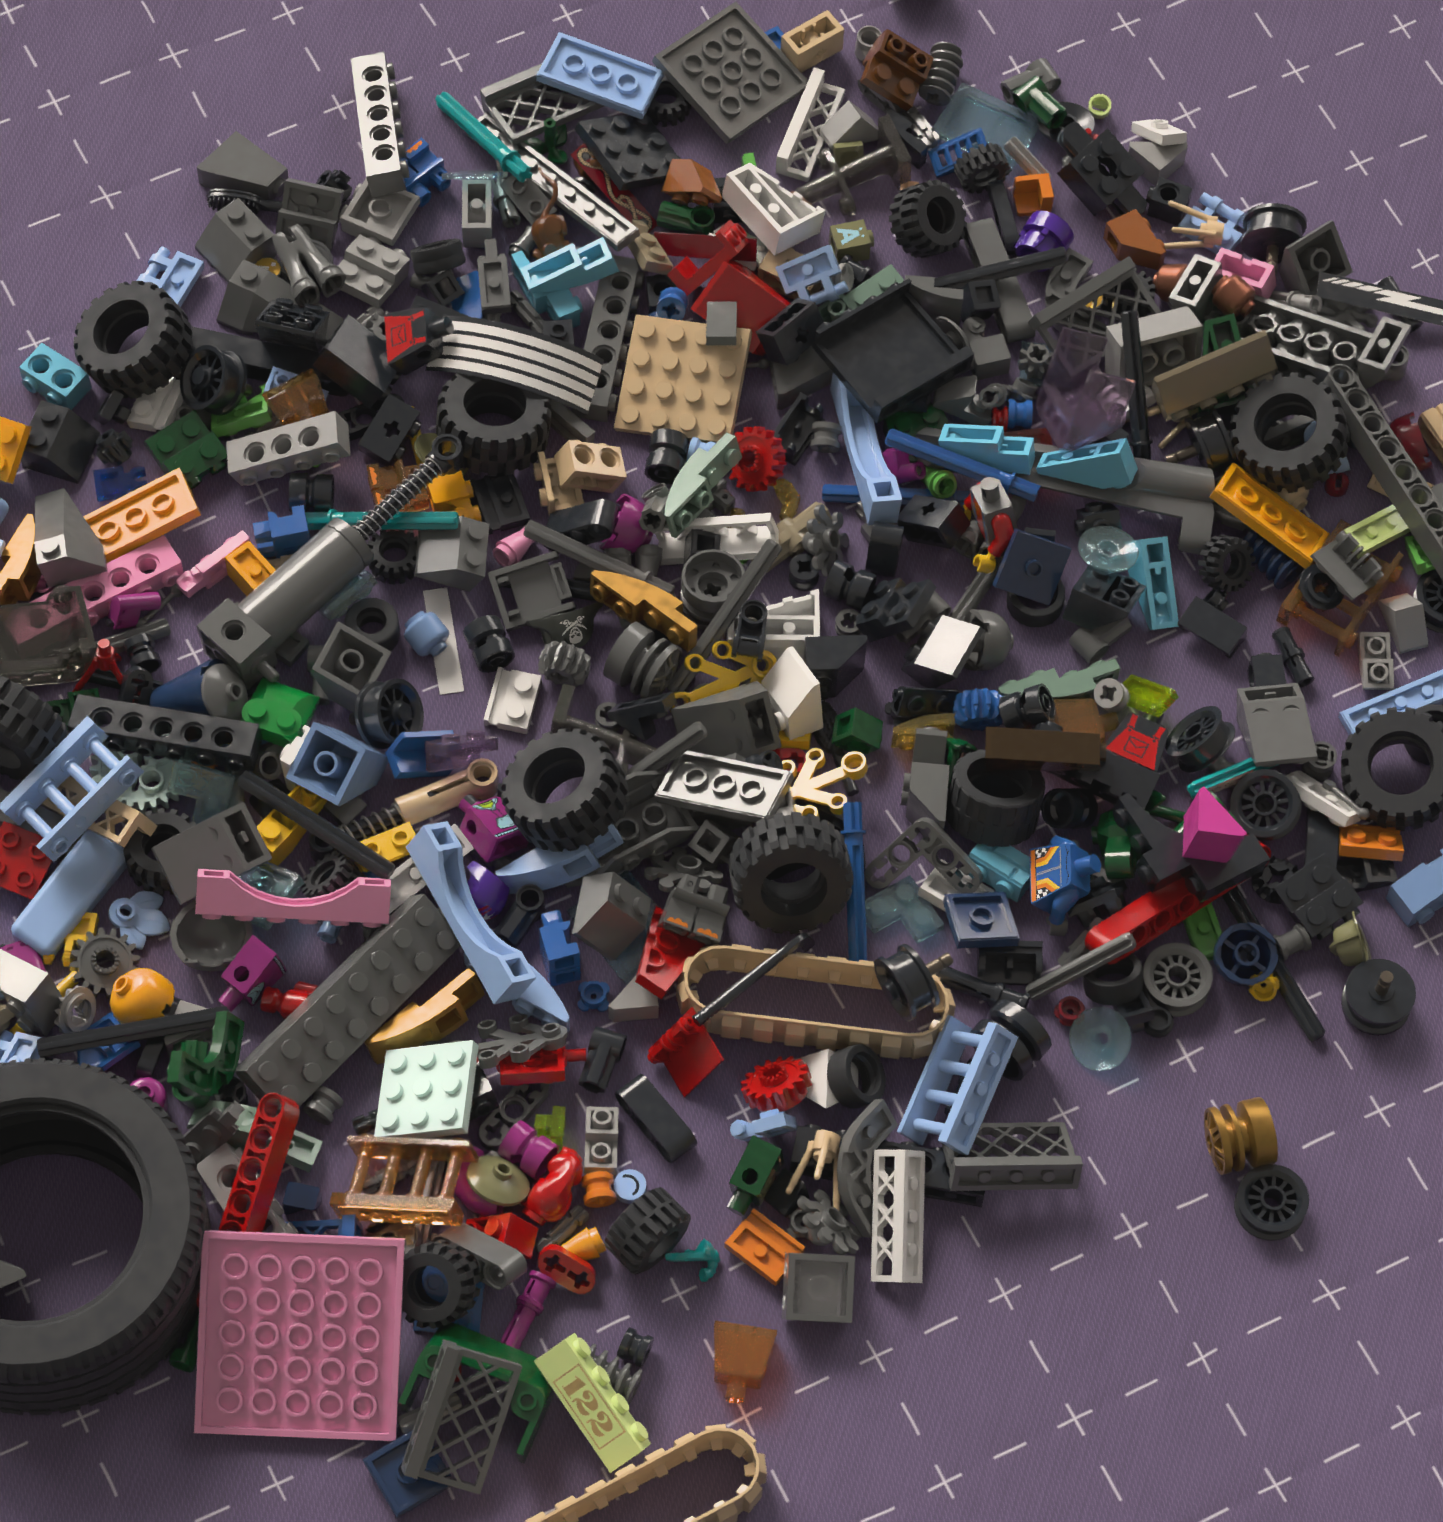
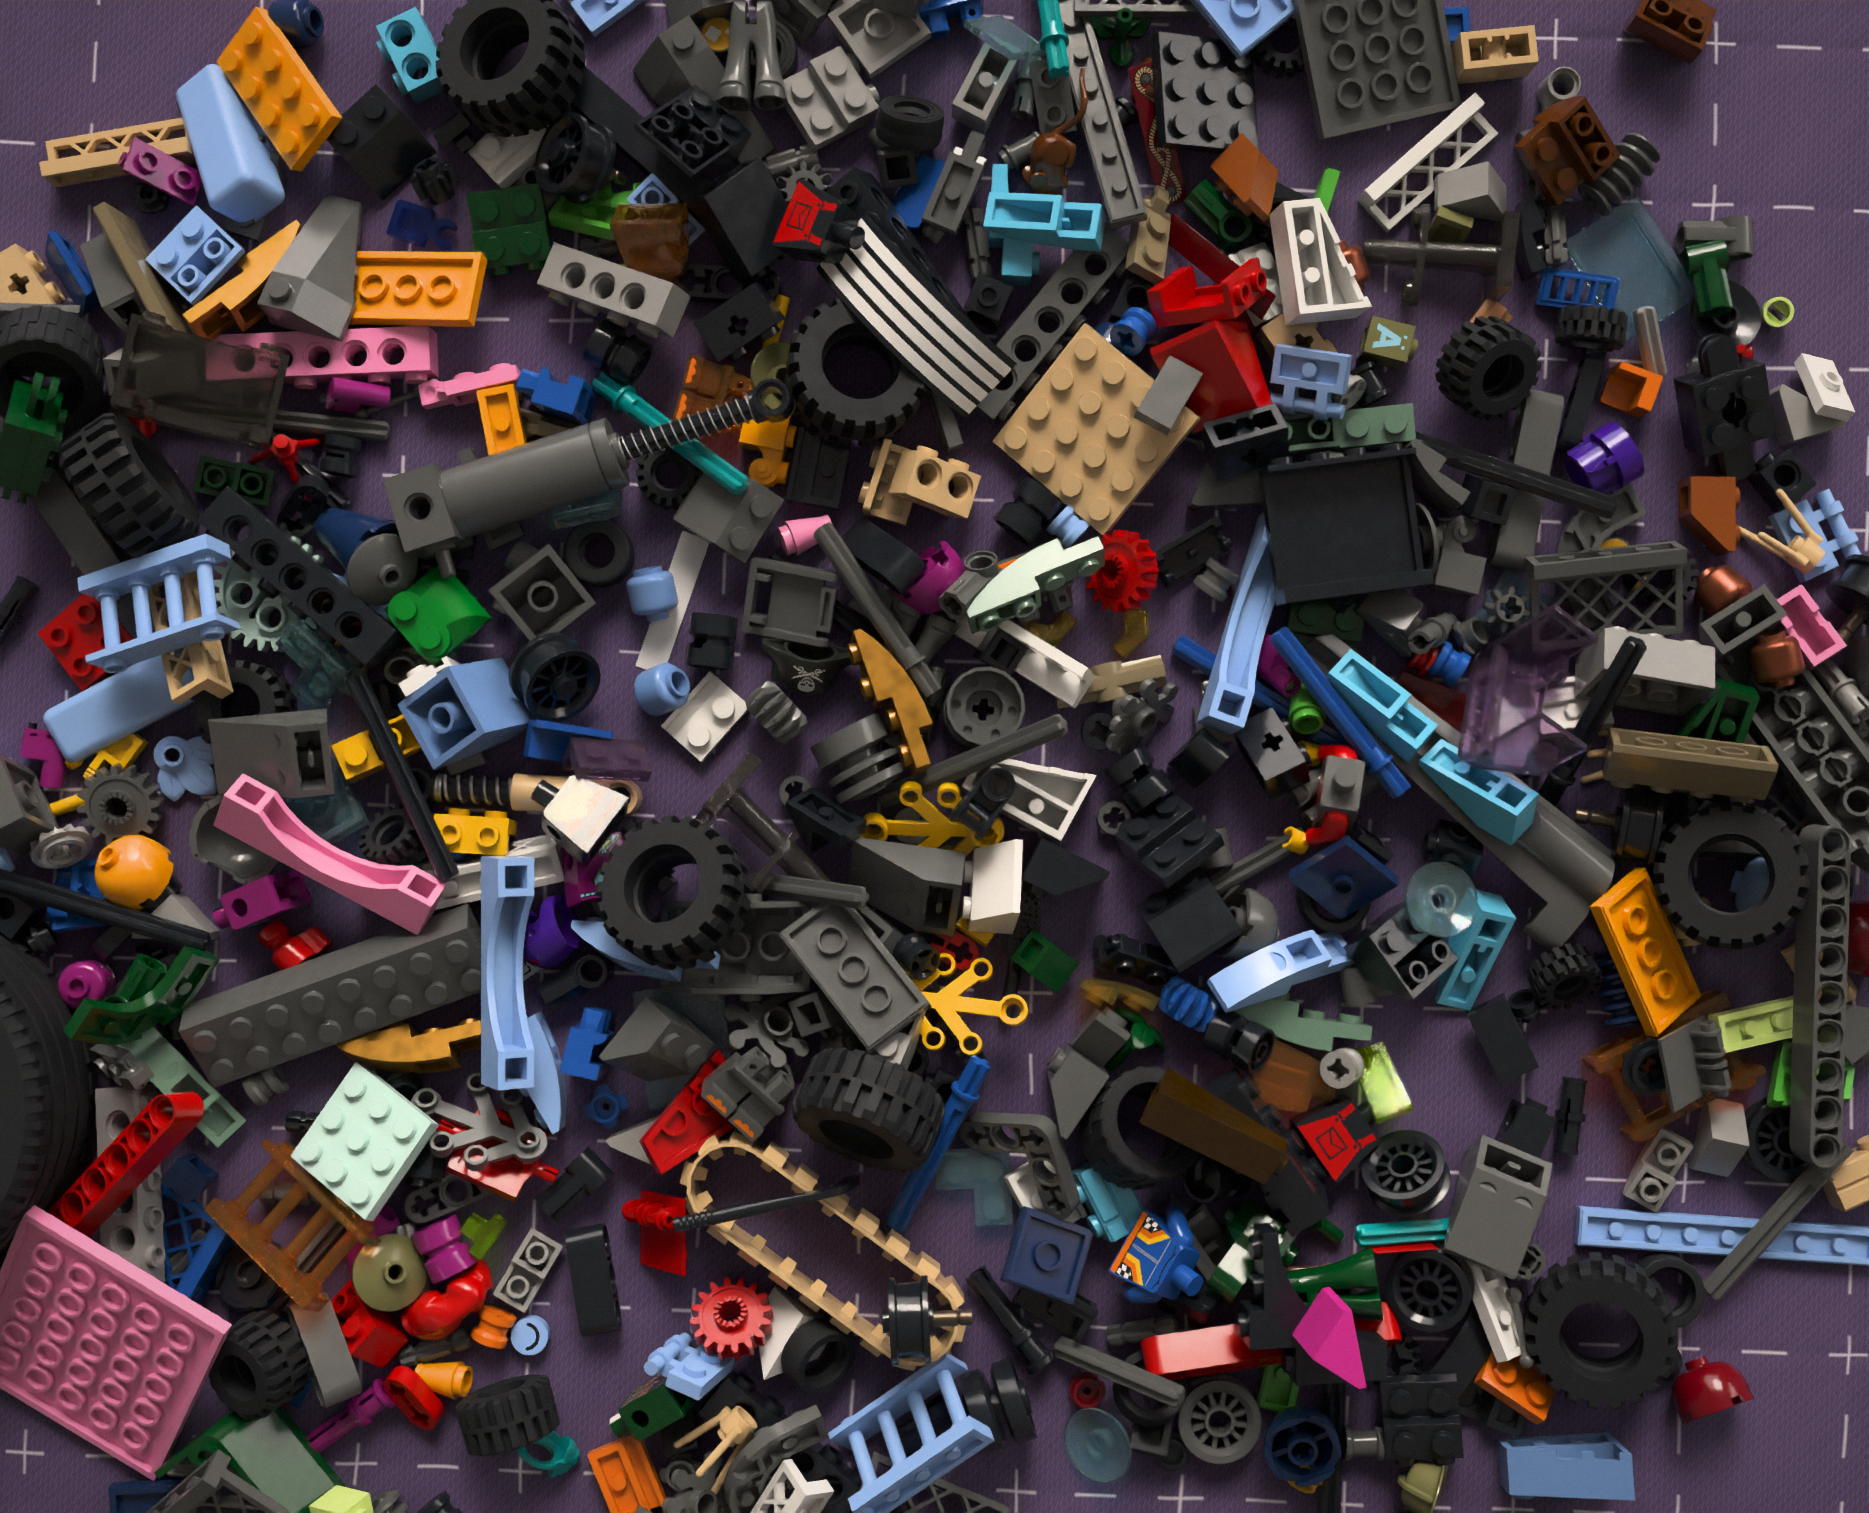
camera: 35 degrees right, 25 degrees up
none -> torso [531,775,629,868]
none -> medium blue head [634,663,690,716]
none -> light blue slope [1207,929,1354,1013]

